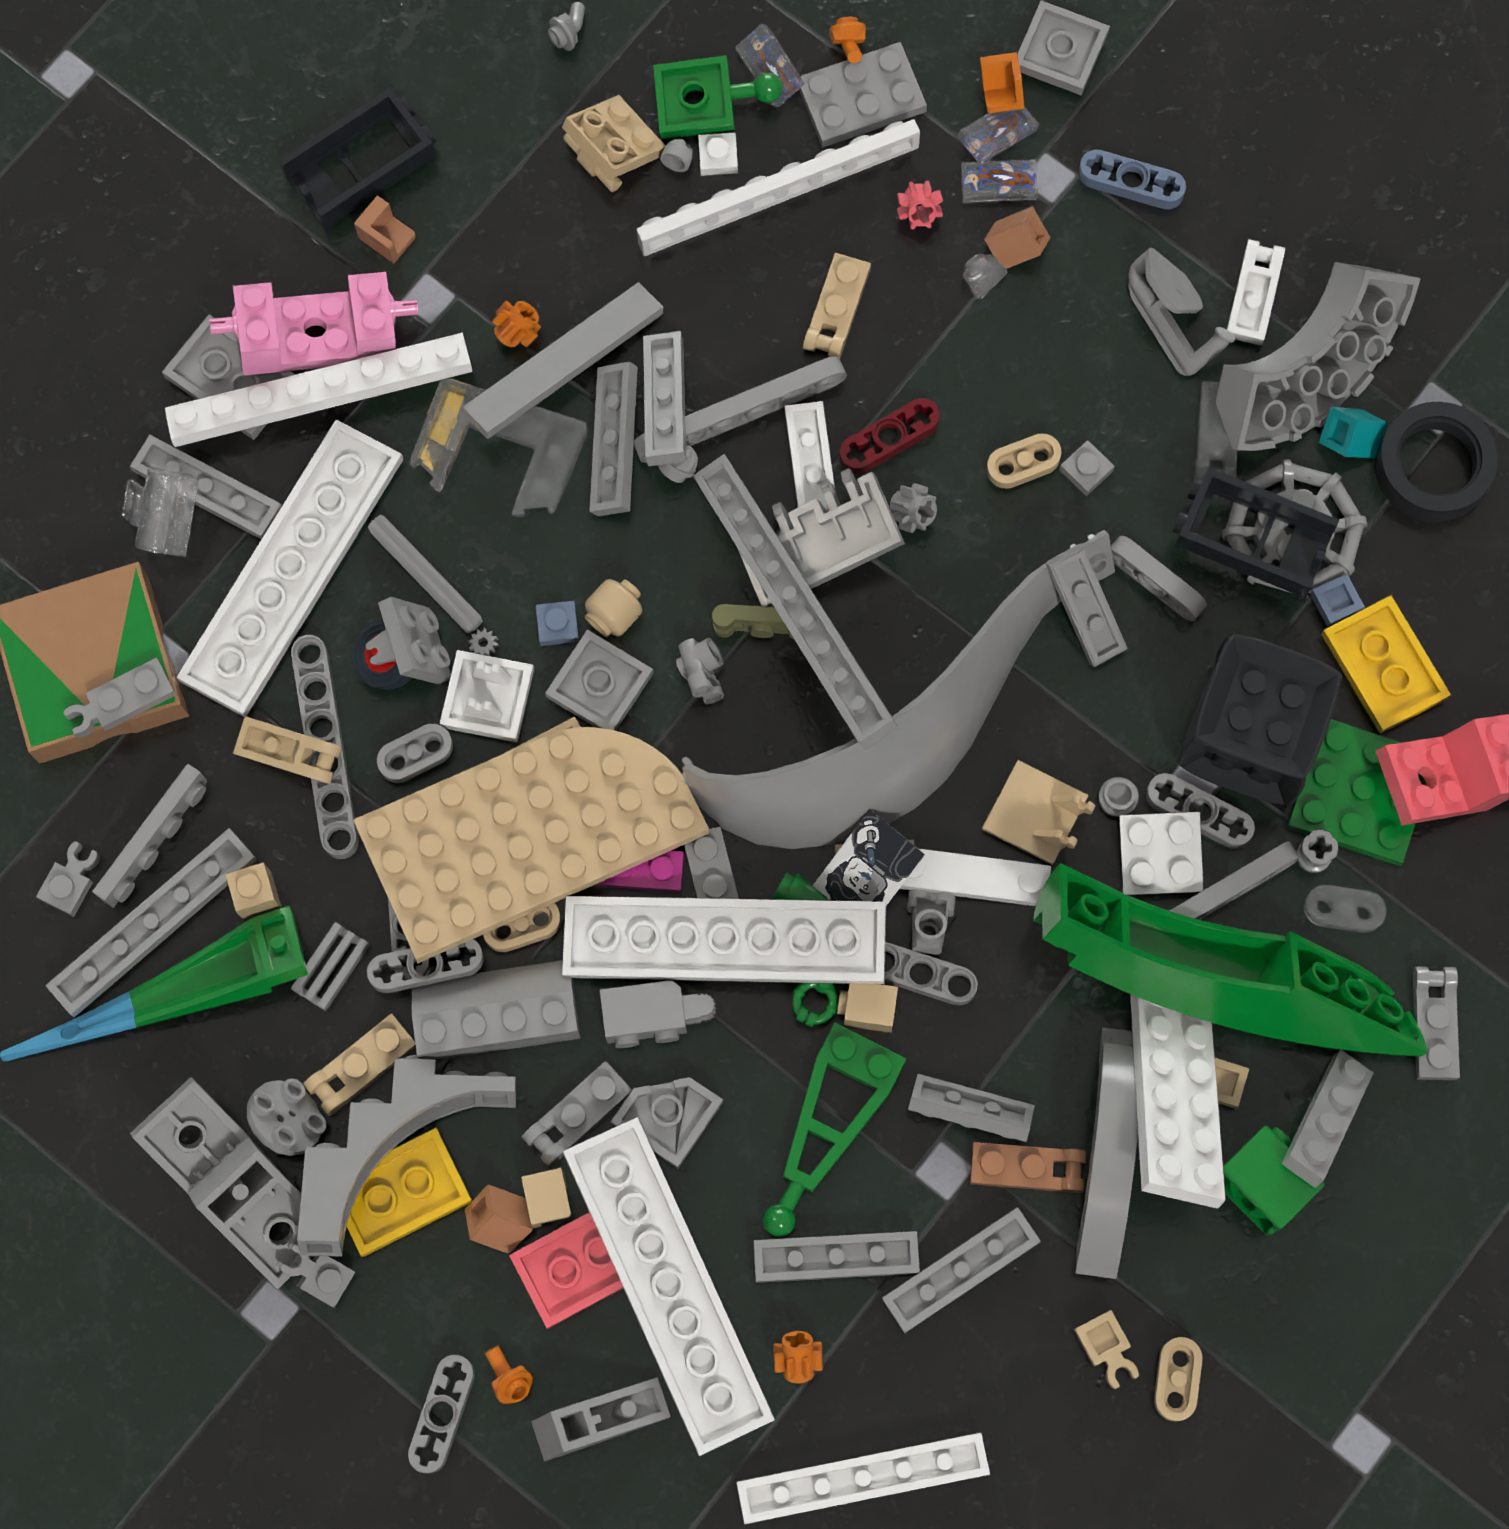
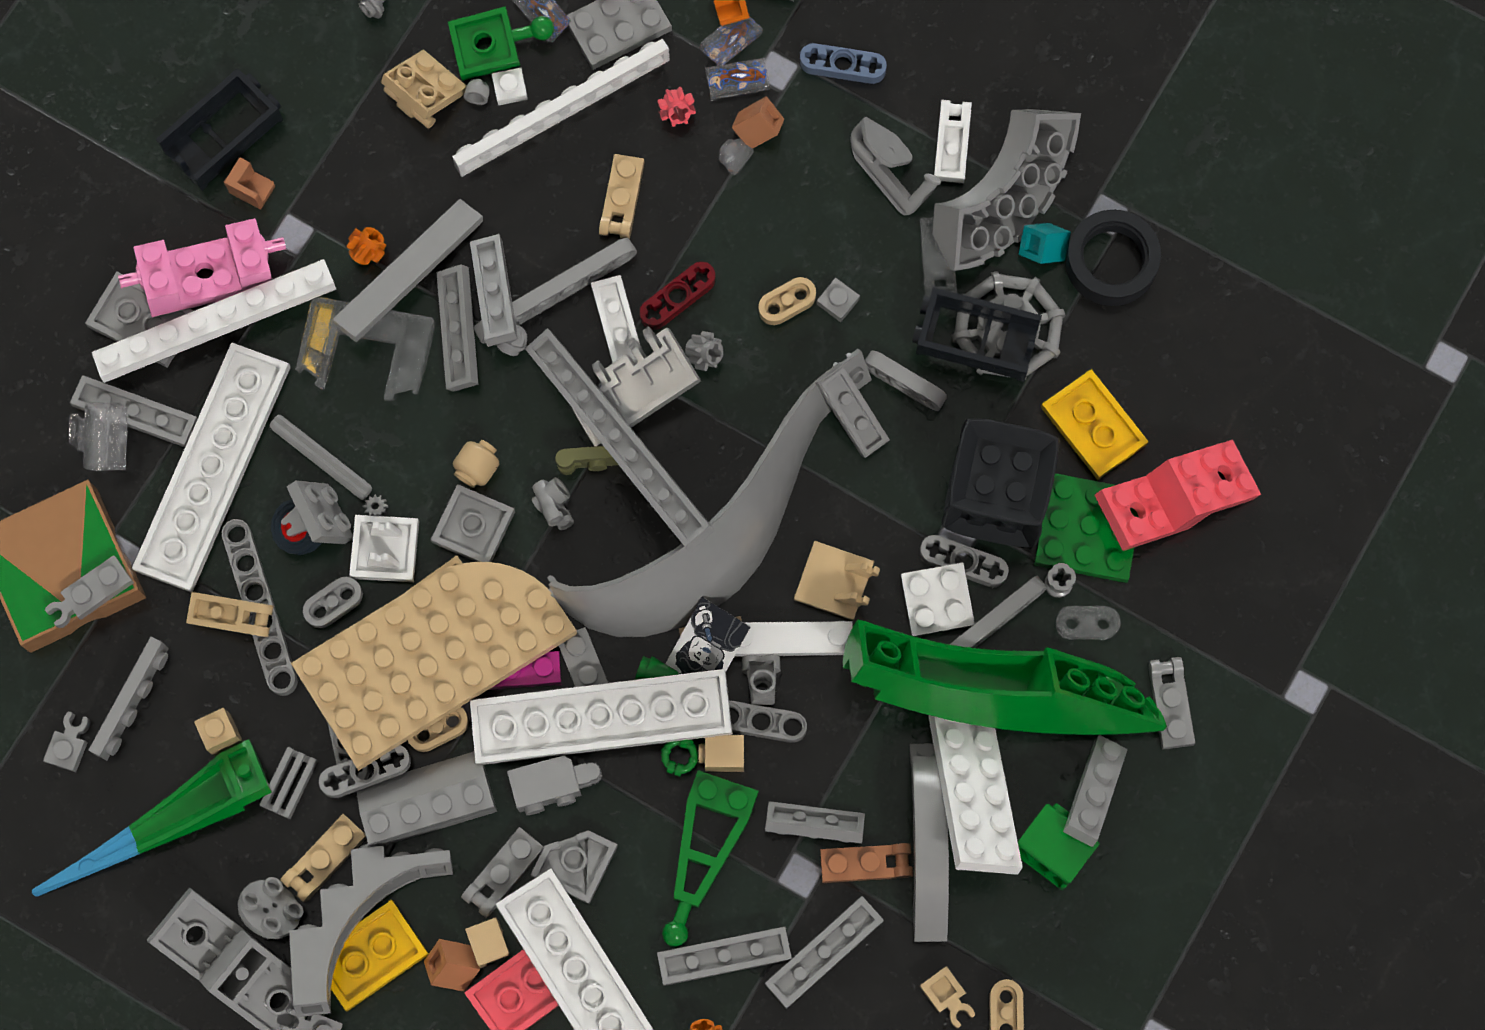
camera: 10 degrees left, 0 degrees up
light grey plate [45,828,257,1017] -> none
sand blue plate [536,601,579,646] -> none
light grey plate [1099,777,1139,817] -> none
tan plate [1214,1057,1249,1109] -> none
sand blue plate [1310,574,1365,627] -> none

